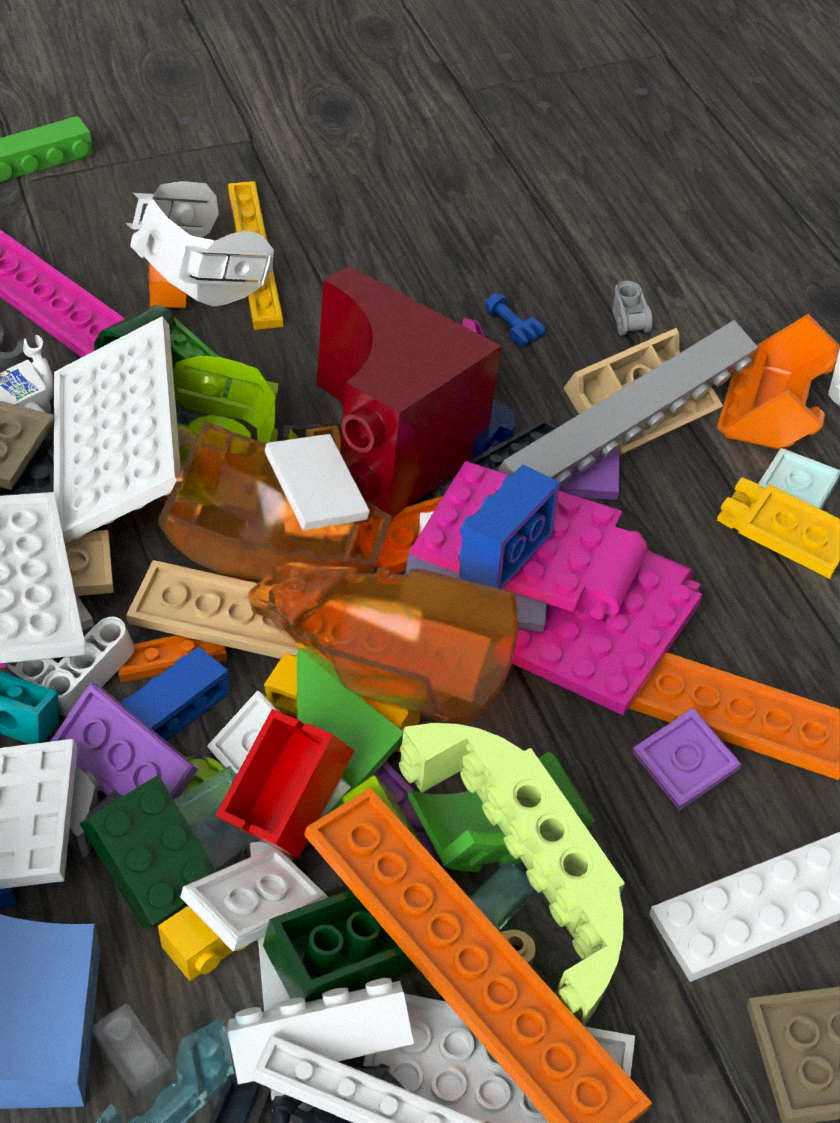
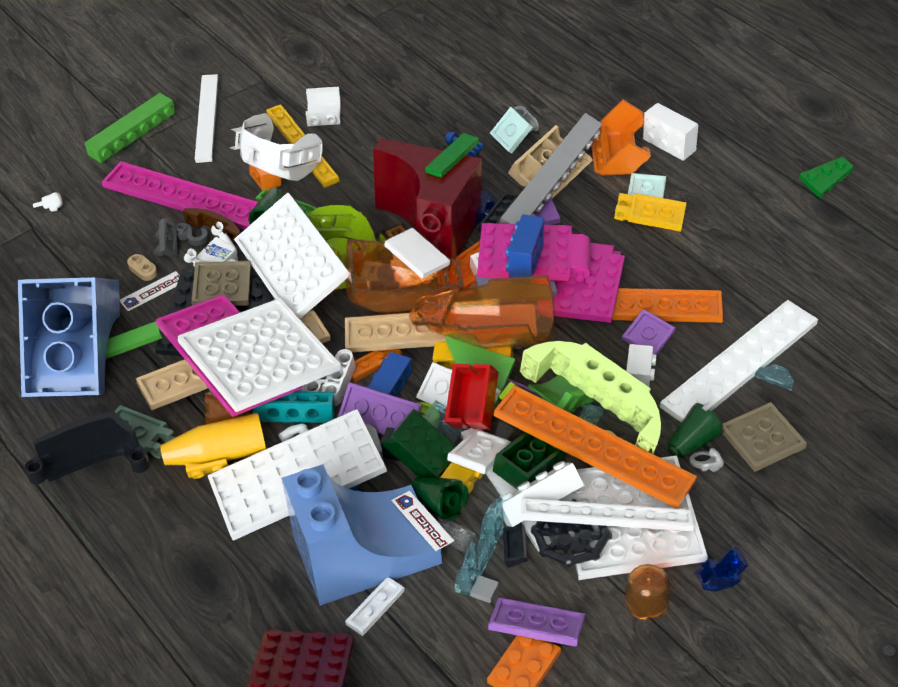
camera: 15 degrees left, 0 degrees up
none -> reddish brown slope [183,208,241,246]
none -> white tile [195,74,219,163]
none -> white panel [306,87,341,126]
none -> white sticker [391,491,454,551]
none -> dark green cone [411,476,468,521]
none -> green tile [426,133,479,178]
none -> light aqua plate [490,107,533,153]
none -> white brick [626,344,656,387]
none -> dark green cone [668,403,724,458]
none -> light grey piece [689,448,724,472]

